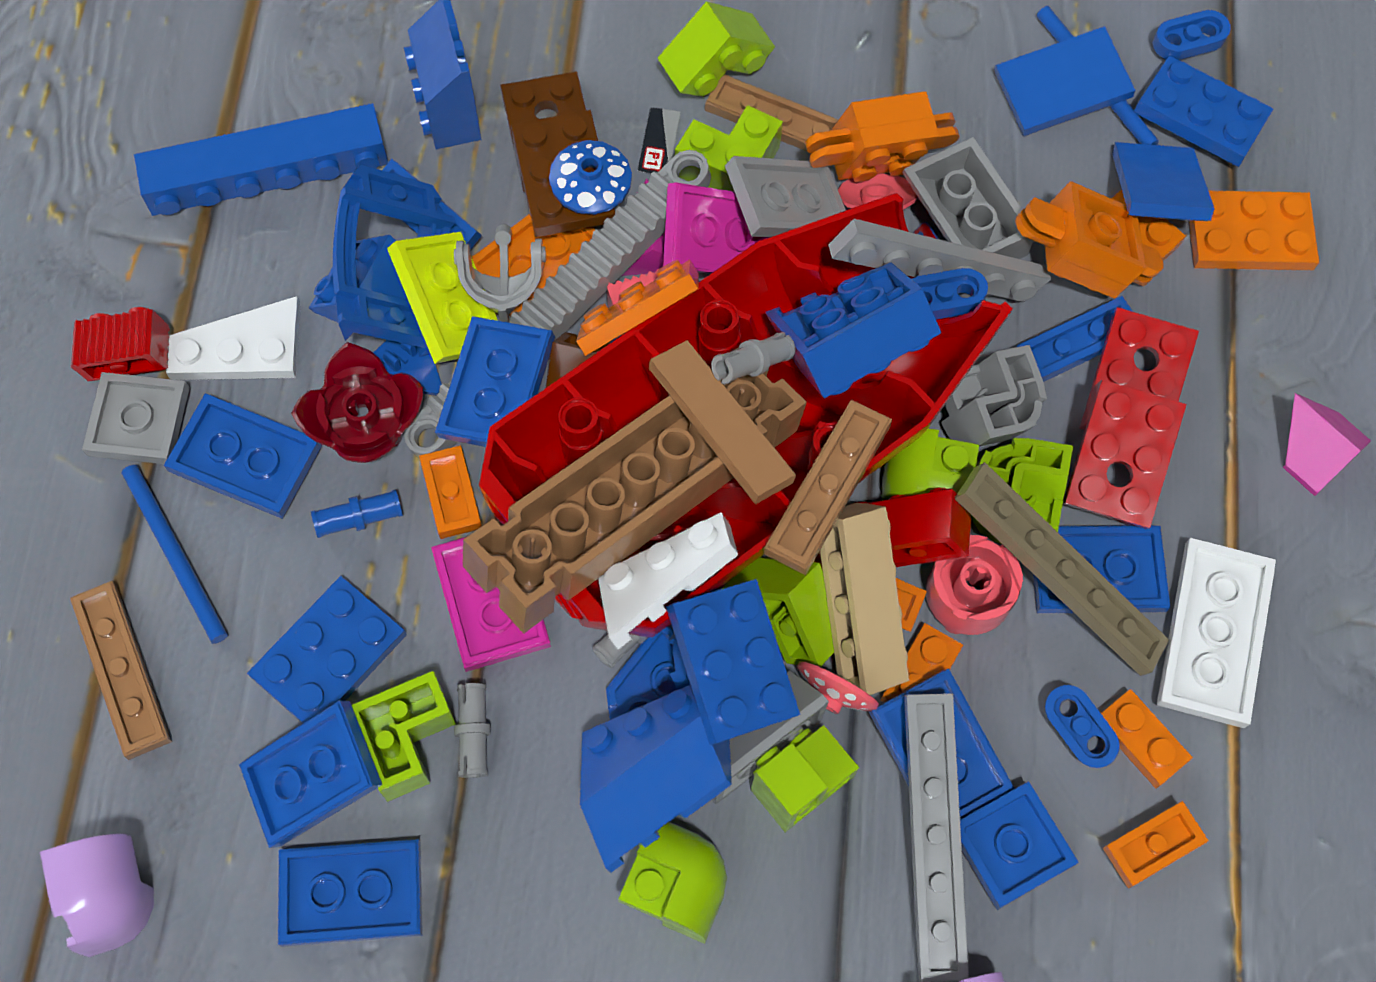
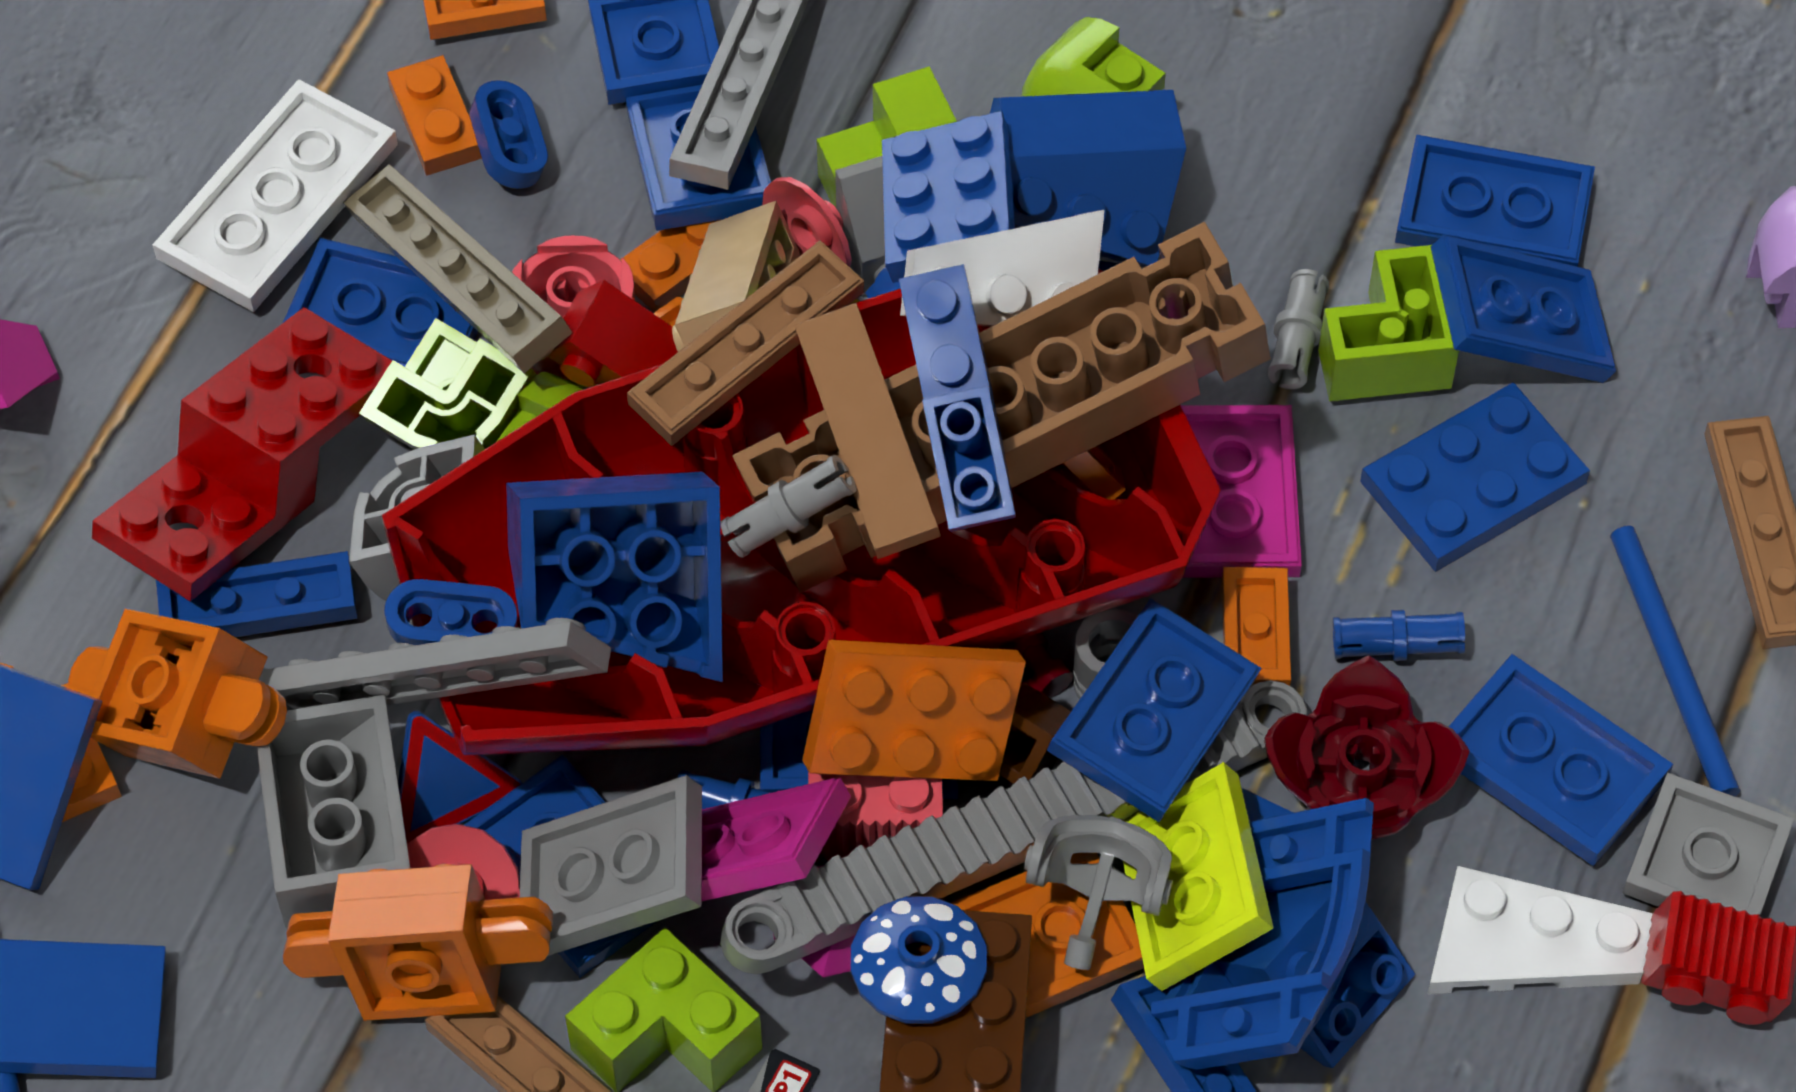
camera: 160 degrees left, 10 degrees down
none -> slope [899,264,1016,532]

